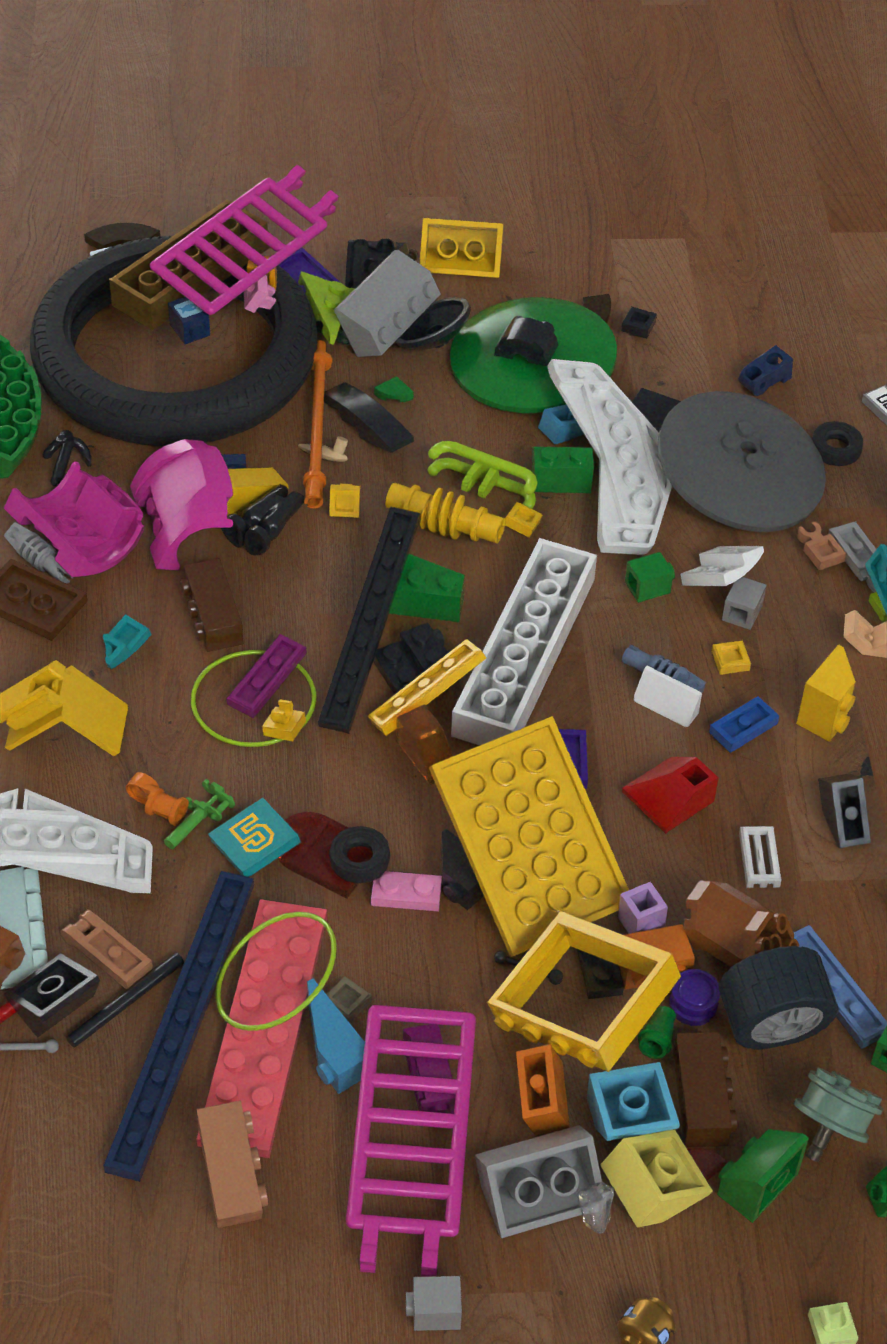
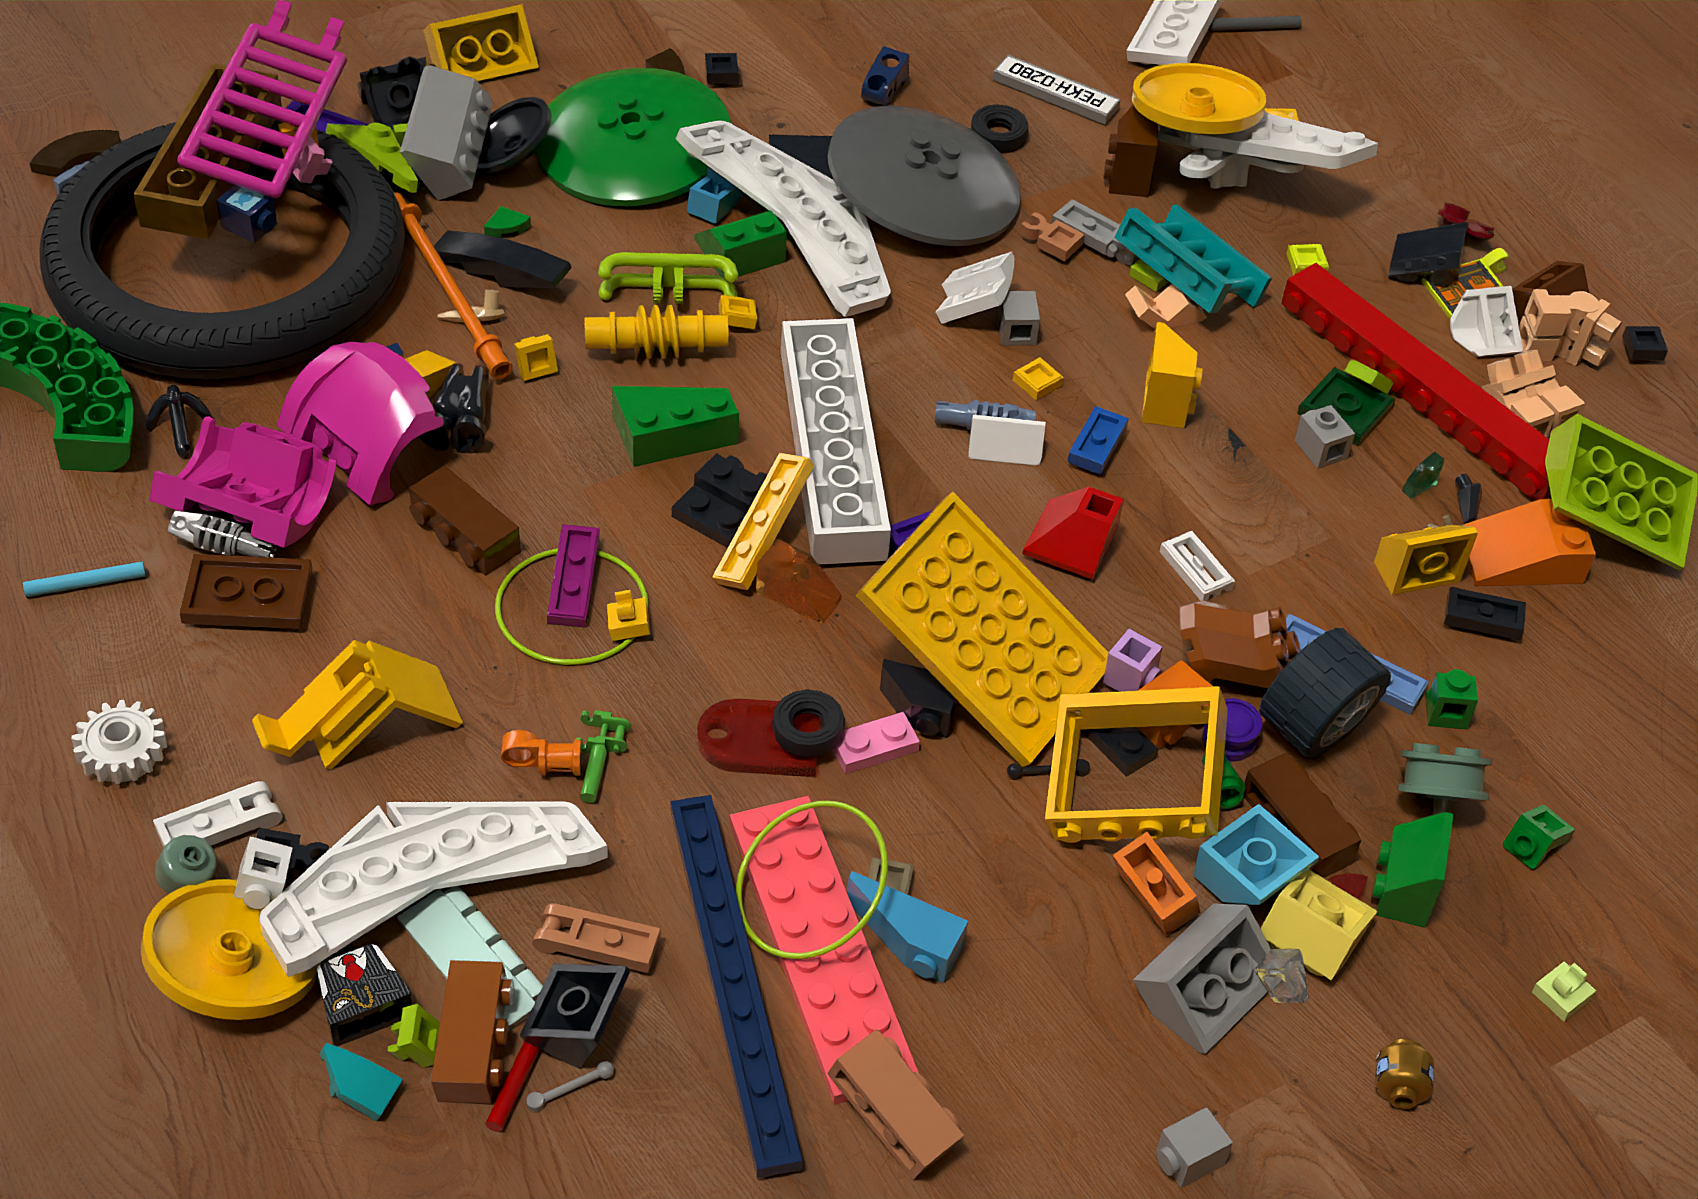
camera: 30 degrees left, 0 degrees up
black bar [66,953,184,1048] -> none
teal slope [103,614,152,669] -> none
teal tile [208,798,301,877] -> none
black tile [318,507,420,734] -> none
dark pink bar [346,1005,476,1277] -> none
magenta window [403,1024,455,1114] -> none
black cylinder [494,316,558,366] -> none
green brick [625,552,675,603] -> none
black slope [818,773,871,848] -> none

